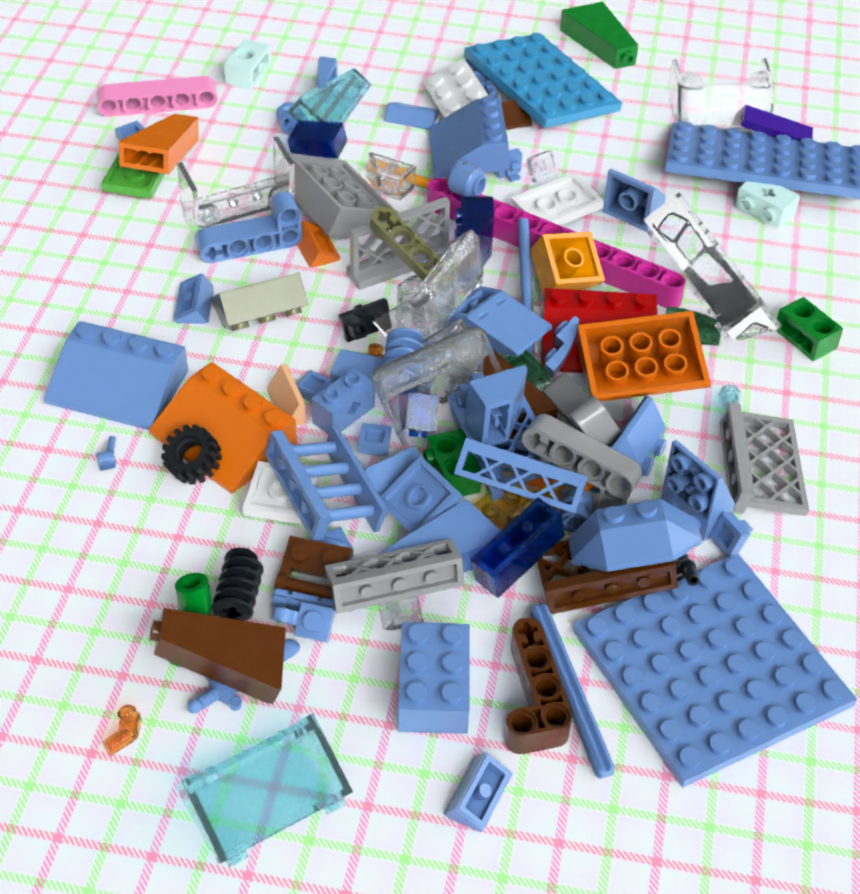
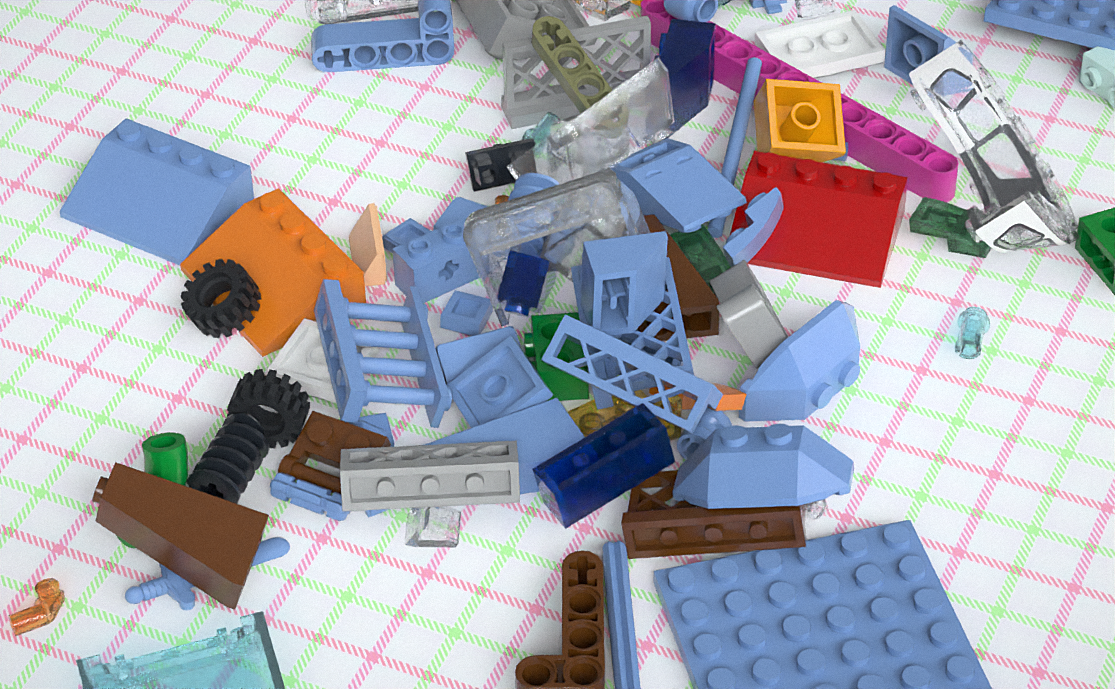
camera: 15 degrees right, 5 degrees down
medium blue hand [97,436,116,471] -> none
medium blue slope [174,273,214,324] -> none
slope [211,272,309,331] -> none
medium blue plate [272,602,335,643] -> none
orange slope [297,221,340,267] -> none
medium blue brick [398,622,470,734] -> none
light grey beam [522,414,642,510] -> none
orange slope [577,311,711,401] -> none
medium blue slope [661,439,735,541] -> none
black piece [676,553,700,586] -> none
medium blue tile [709,512,753,557] -> none
light grey fence [719,402,809,516] -> none
none -> black tyre [227,369,310,449]
none -> clear light blue arm [522,112,562,154]

